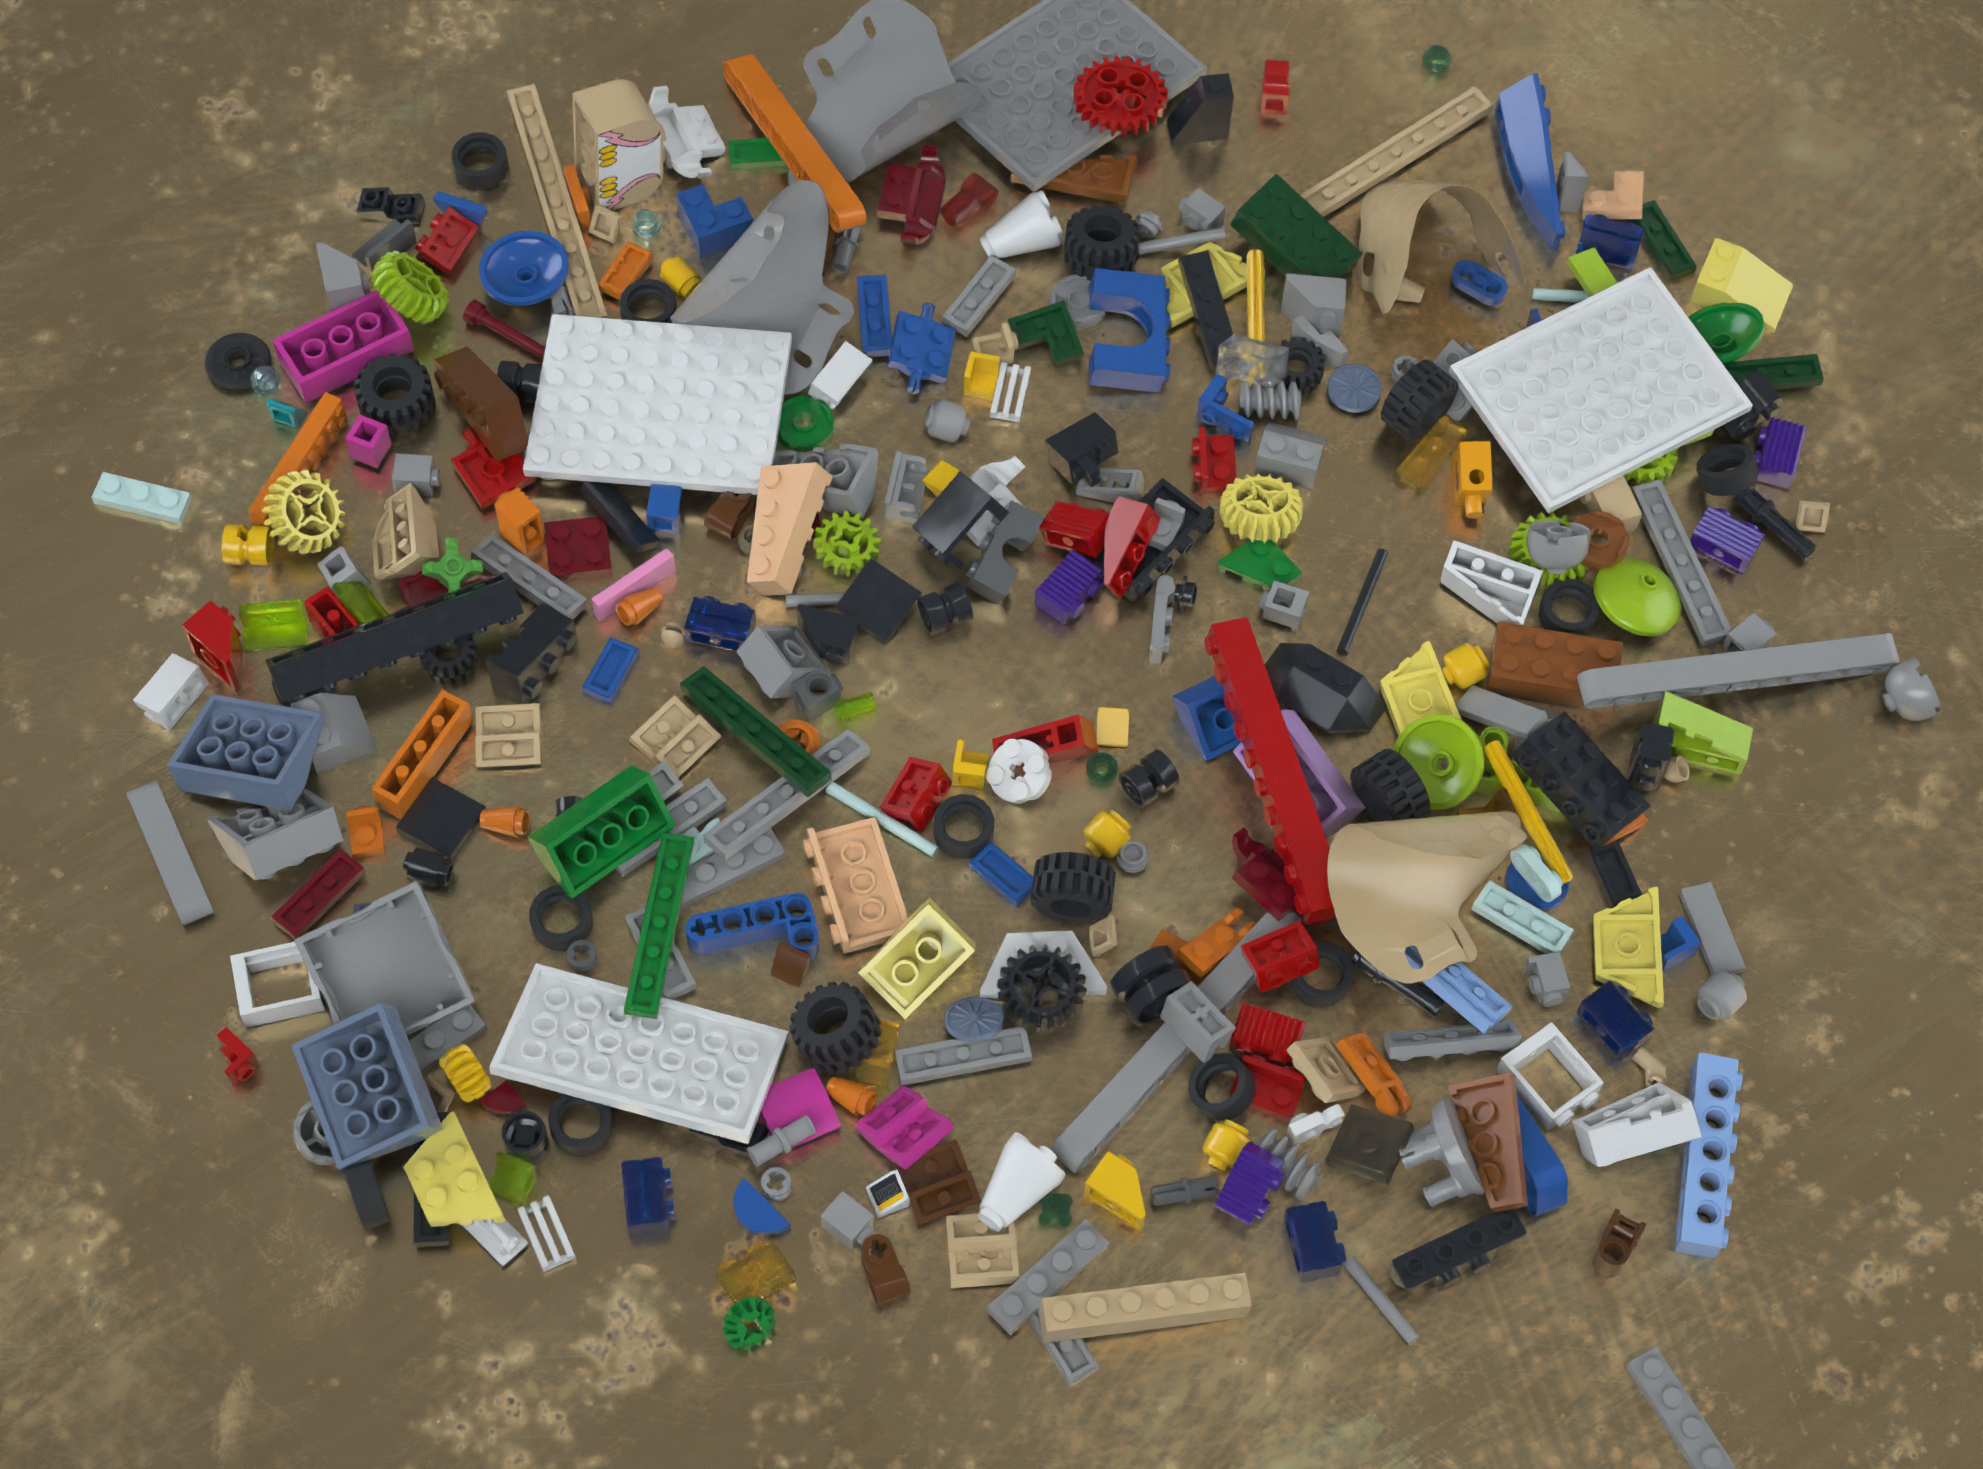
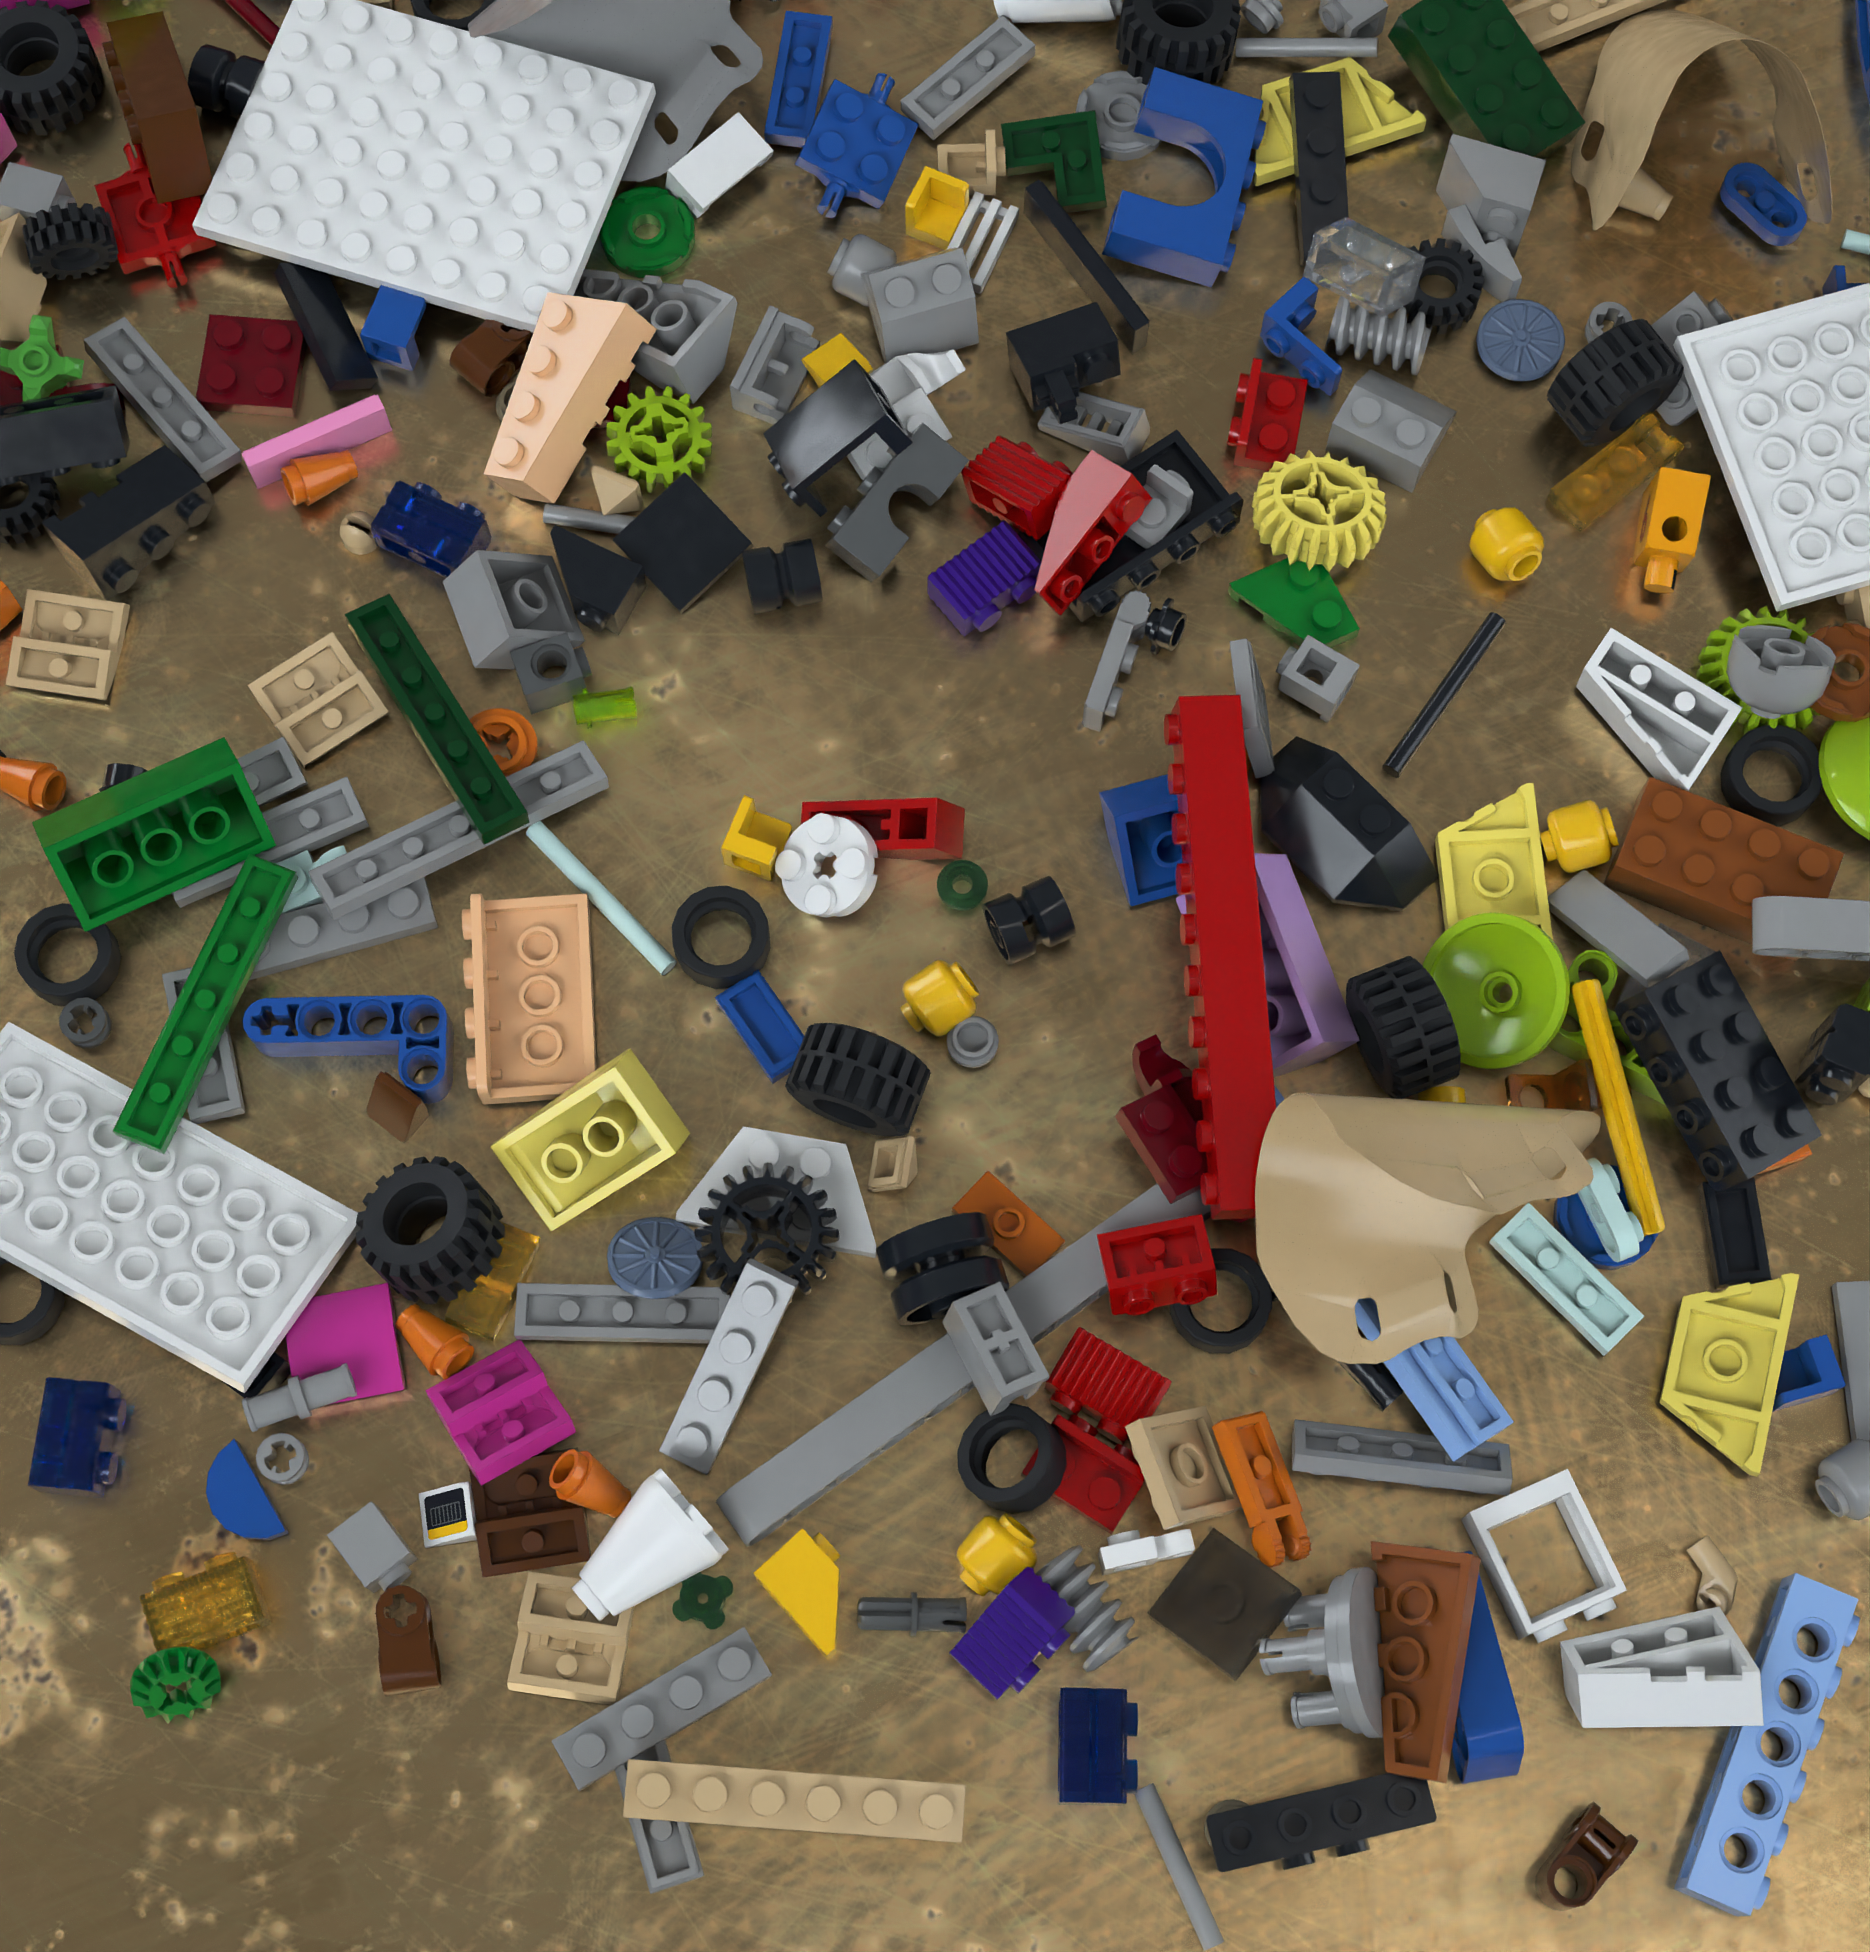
camera: 15 degrees right, 10 degrees up
orange brick [494,488,546,557] -> none
blue tile [582,637,639,704] -> none
red bracket [879,757,952,832] -> none
yellow slope [1096,707,1129,747] -> none
orange hinge [1177,907,1256,978] -> none
yellow axle [1247,249,1266,387] -> none
light grey brick [1523,951,1570,1007] -> none
clear blue brick [1577,980,1655,1061] -> none
none -> black tyre [22,203,119,280]
none -> orange cone [549,1449,631,1518]
none -> tan slope [591,465,644,516]
none -> plate [659,1258,799,1475]
none -> light grey slope [860,248,979,364]
none -> black tile [1024,180,1150,354]
none -> light grey plate [1229,638,1275,778]
none -> yellow head [1469,507,1544,581]

